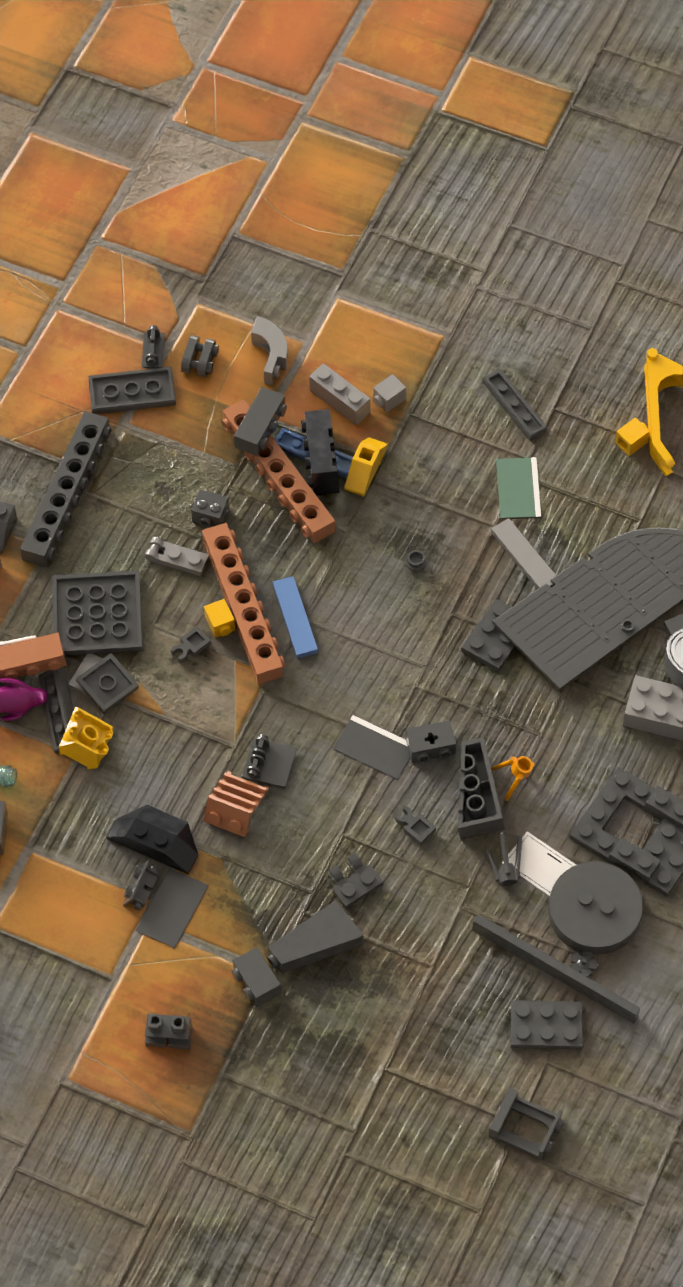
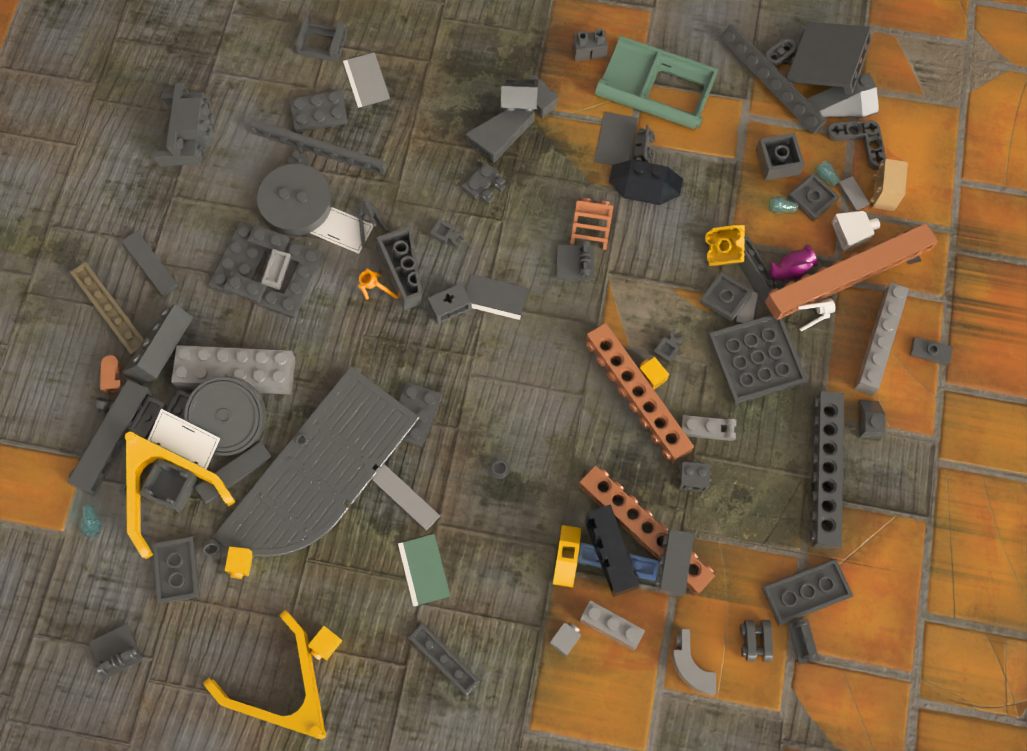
camera: 165 degrees right, 10 degrees up
medium blue tile [273,576,318,659] -> none
none -> light grey tile [261,249,291,290]
none -> light grey sticker [343,52,390,108]
none -> slope [501,78,538,112]
none -> sand green piece [595,36,719,130]

